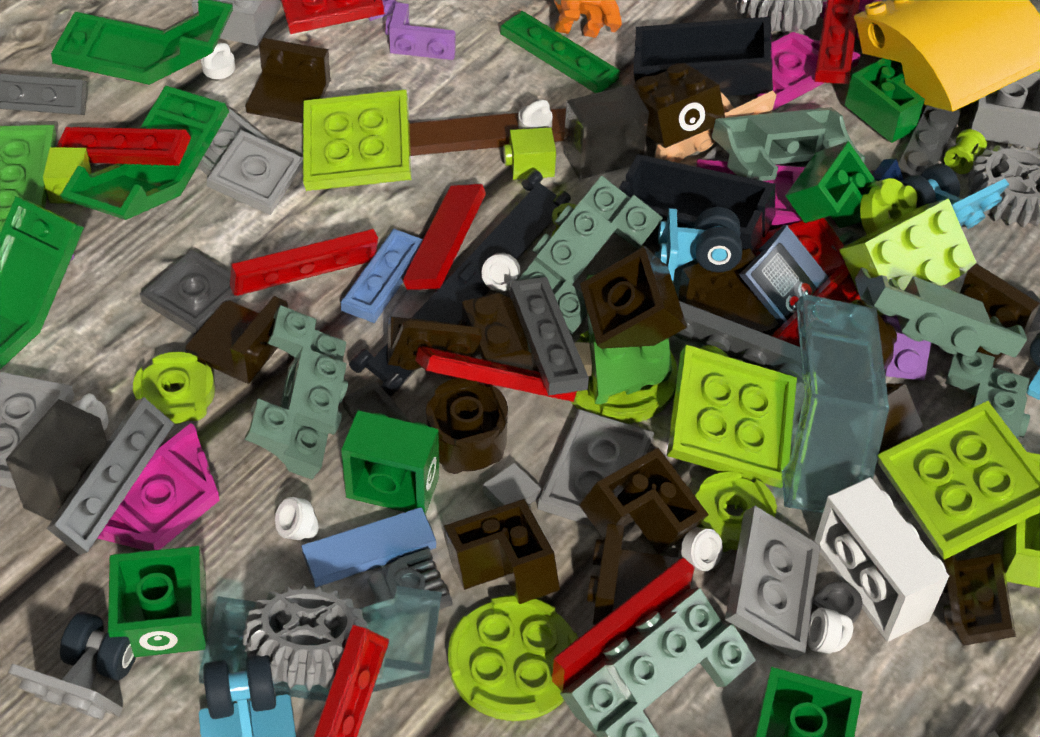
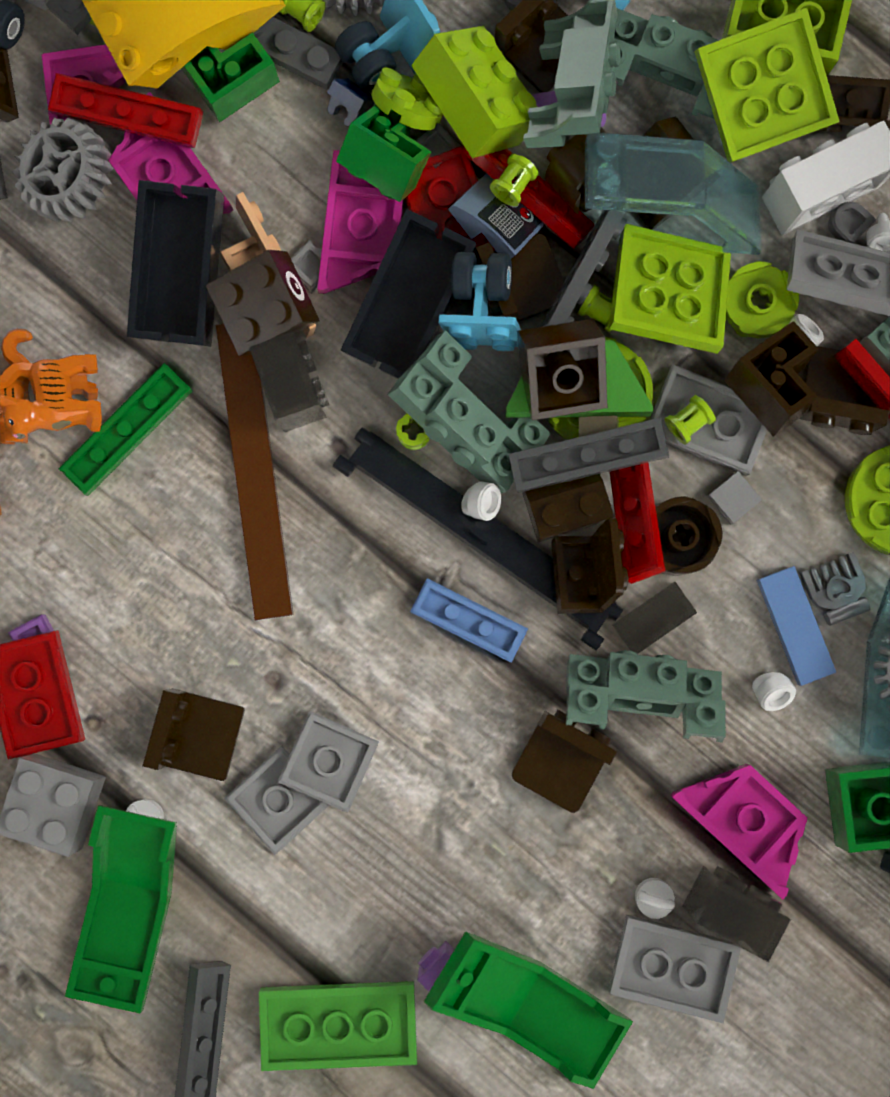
camera: 85 degrees left, 35 degrees up
lime brick [43,147,92,204] -> none
plate [46,397,174,555] -> none
red tile [56,127,191,166] -> none
green windscreen [60,85,229,220] -> none
lime plate [133,352,215,424] -> none
flat silver tile [140,249,245,335] -> none
red tile [230,229,378,296] -> none
lime plate [303,89,412,191] -> none
green brick [341,410,439,515] -> none
medium lavender bracket [385,2,456,60] -> none
red tile [403,184,486,290] -> none
dark brown brick [444,499,560,604] -> none
lime brick [503,127,556,180] -> none
white tile [518,100,553,129] -> none
sand green bracket [712,107,865,181] -> none
none -> lime bush [489,153,539,207]
none -> lime bush [664,395,716,445]

